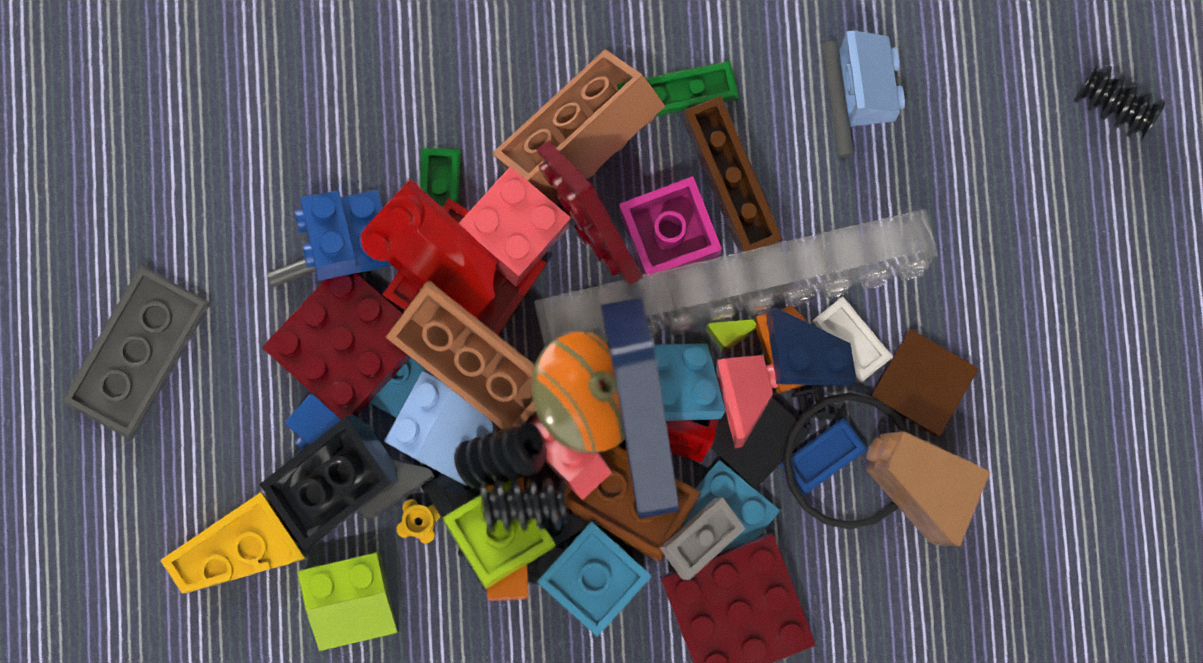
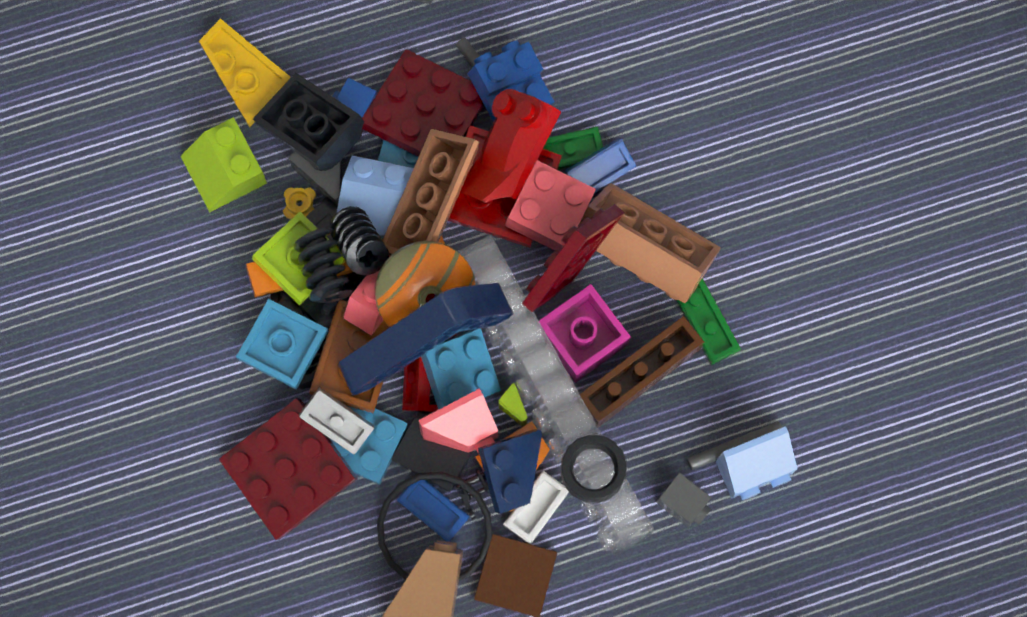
camera: 75 degrees right, 5 degrees down
none -> black tyre [561,435,627,503]
none -> tile [565,138,637,192]
none -> dark grey brick [657,472,712,528]

